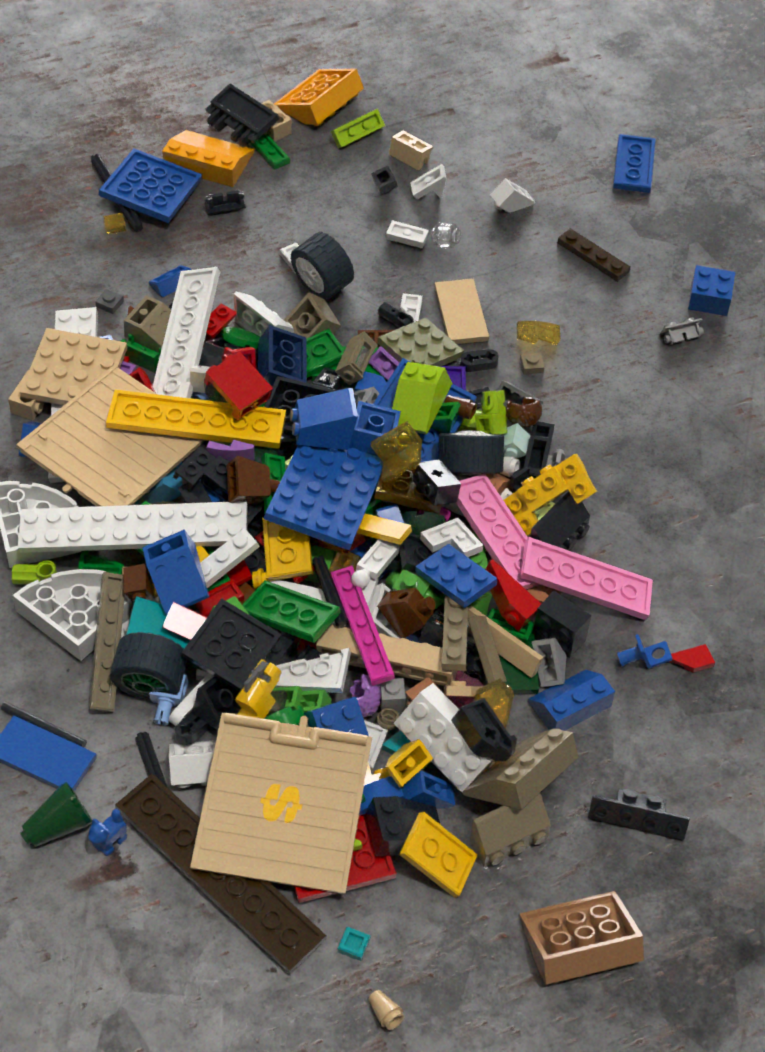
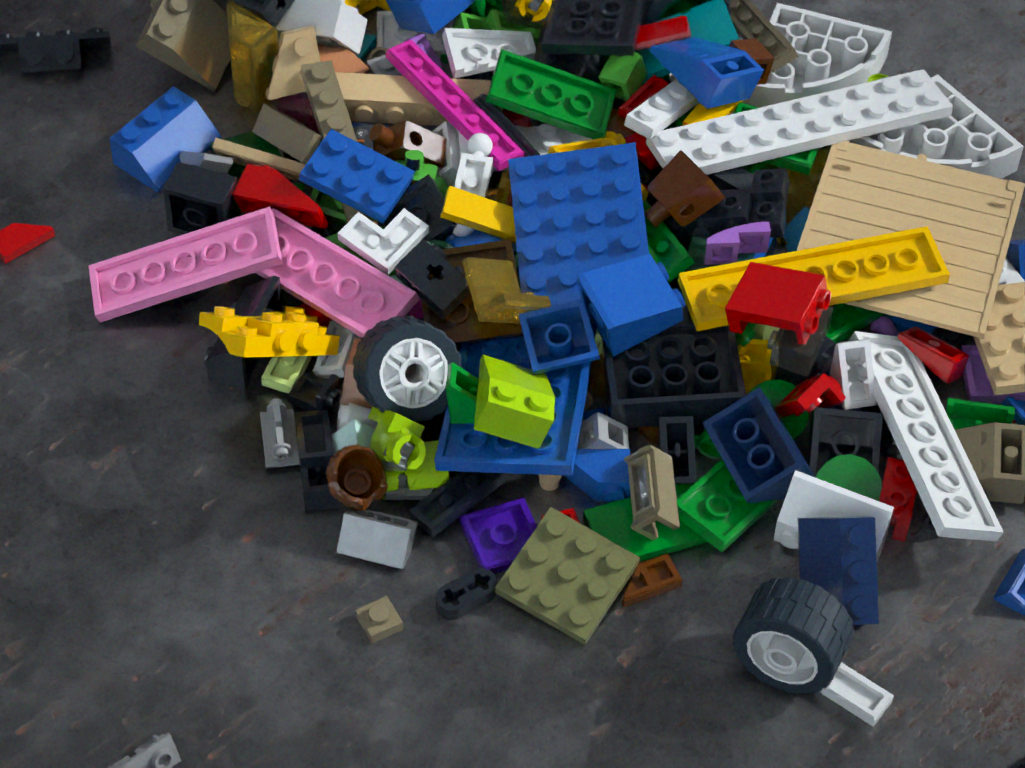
camera: 160 degrees right, 0 degrees up
dark tan slope [284,293,341,339] -> none
medium lavender slope [368,346,399,380] -> none
black bar [378,302,414,328] -> none
white tile [400,293,423,322] -> none
tan tile [434,279,489,344] -> none
reddish brown cone [444,395,477,420] -> none
clear yellow slope [517,321,561,345] -> none
blue bracket [617,634,672,669] -> none
none -> dark blue slope [797,516,879,625]

